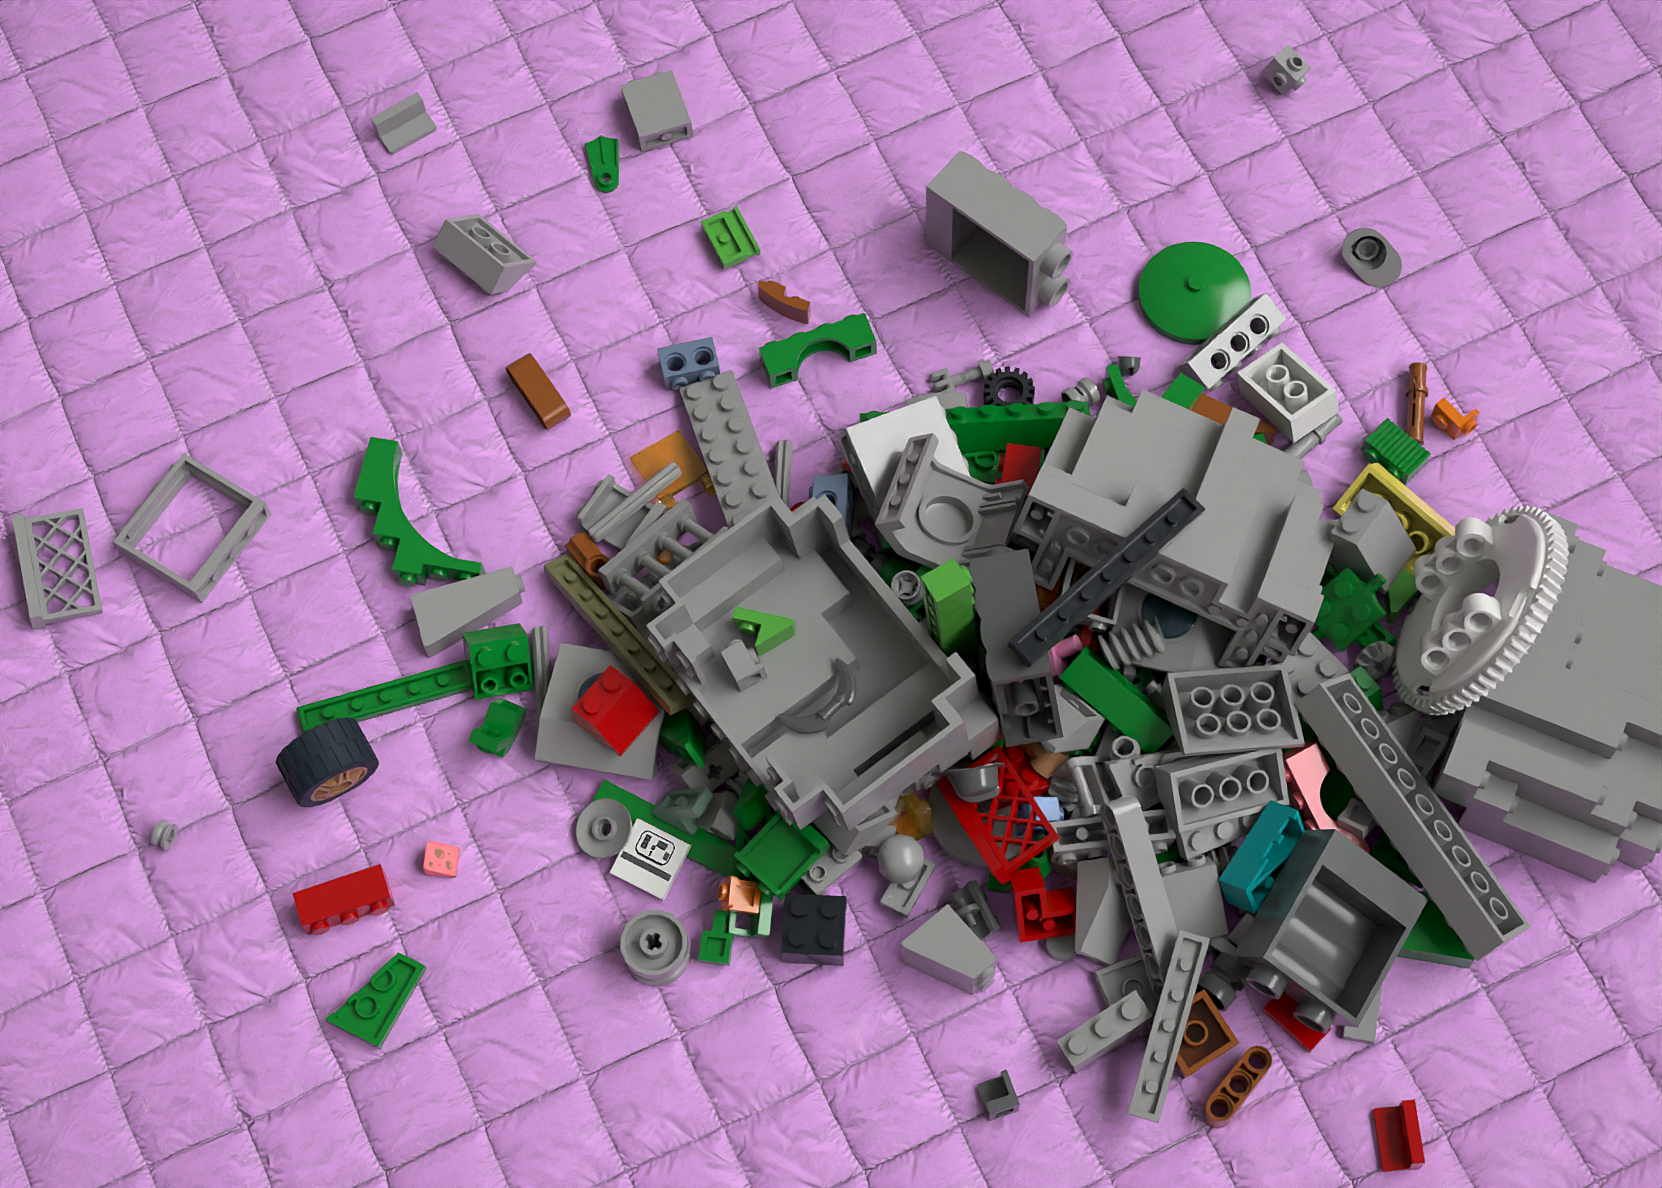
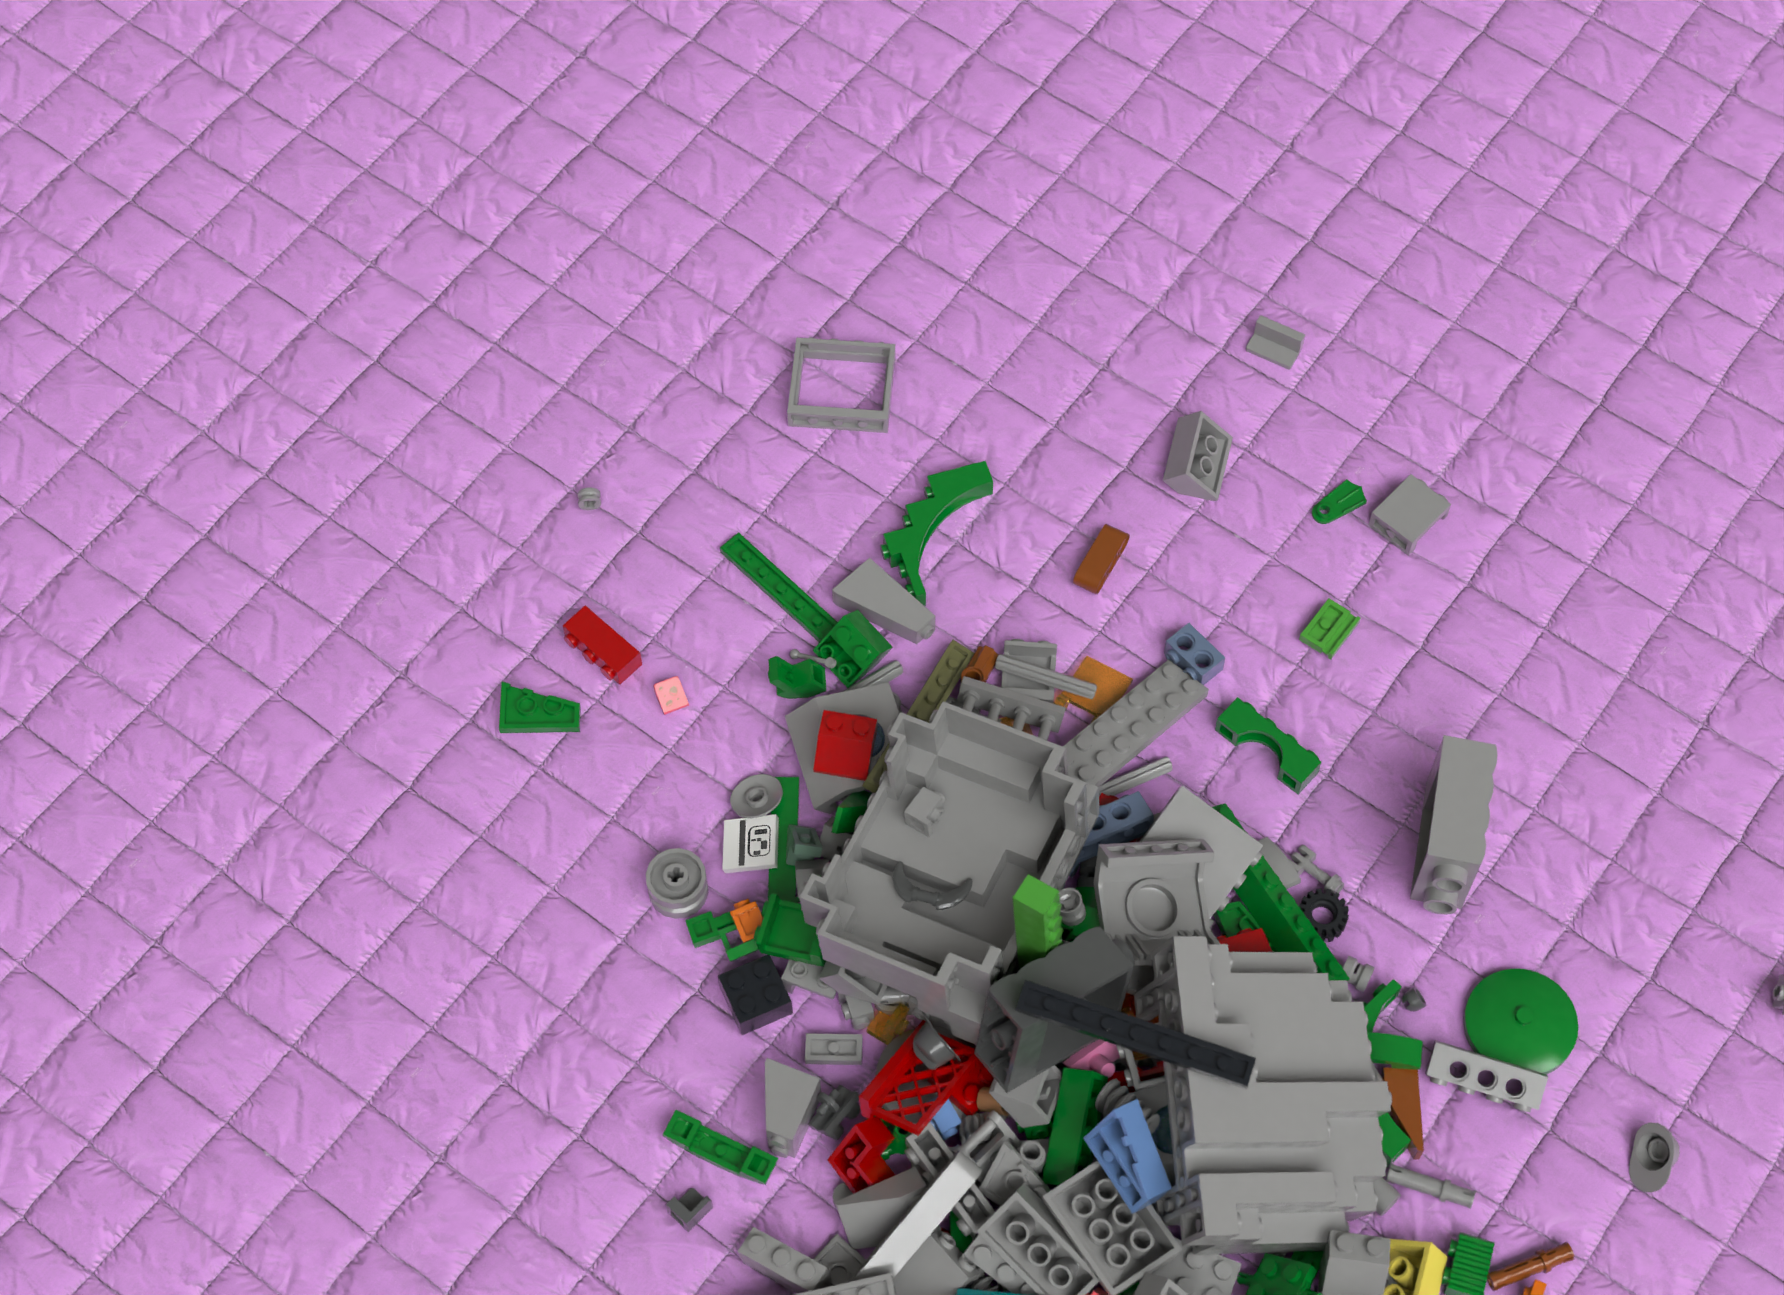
camera: 60 degrees right, 5 degrees down
light grey fence [12,508,103,630] -> none
black wheel [276,717,379,807] -> none
bright green slope [732,606,797,656] -> none
dark orange slope [758,280,811,324] -> none
light grey hair [878,834,924,884] -> none
white brick [1237,343,1339,443] -> none
none -> green slope [663,1110,779,1185]
none -> light grey hinge [790,649,836,668]
none -> medium blue wedge [1083,1099,1172,1214]

